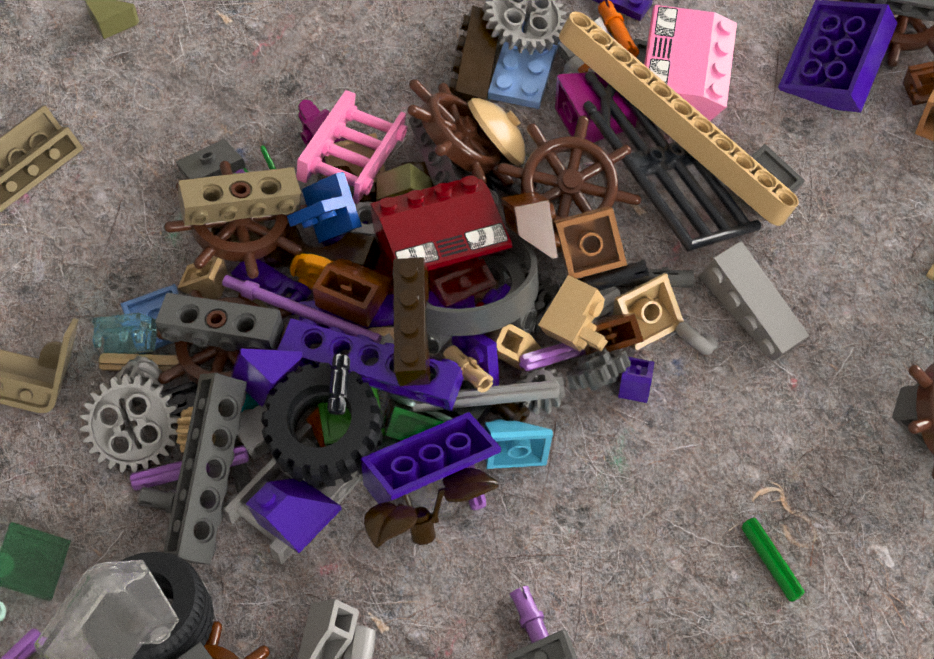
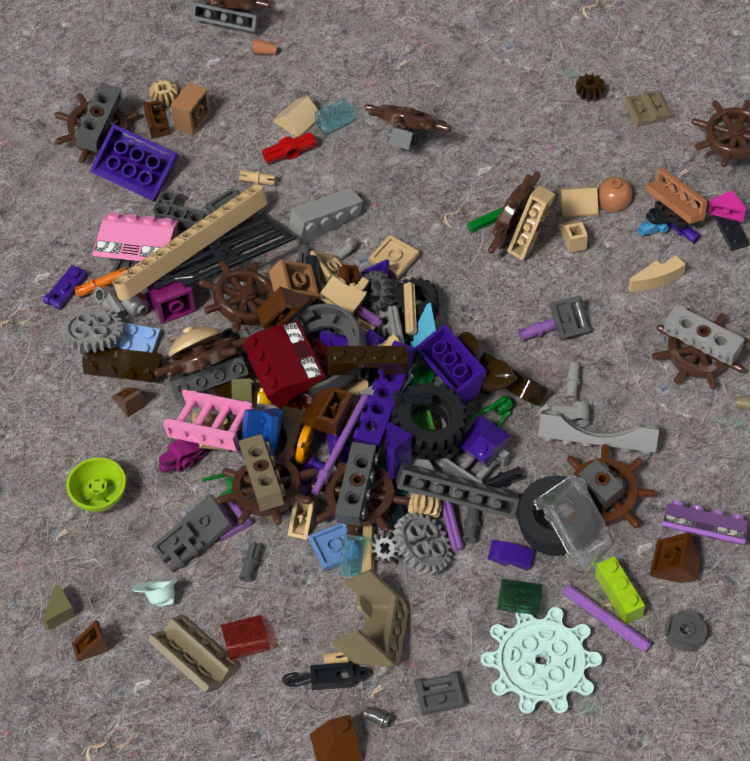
camera: 90 degrees left, 5 degrees down
none -> lime piece [66,457,126,513]
none -> reddish brown slope [71,620,108,661]
none -> reddish brown slope [111,387,144,417]
none -> light aqua piece [132,579,177,606]
none -> dark grey plate [151,520,204,572]
none -> dark grey beam [153,189,211,231]
none -> clear red slope [221,615,270,660]
none -> tan pin [239,170,276,186]
none -> dark grey axle [239,542,261,582]
none -> red piece [262,132,316,164]
none -> tan plate [368,235,420,279]
none -> black tyre [392,277,439,325]
none -> tan axle [403,282,417,335]
none -> green plant [469,395,513,428]
none -> dark brown beam [478,352,549,406]
none -> black pin [482,466,523,488]
none -> dark purple slope [487,540,534,571]
none -> brick [488,171,555,260]

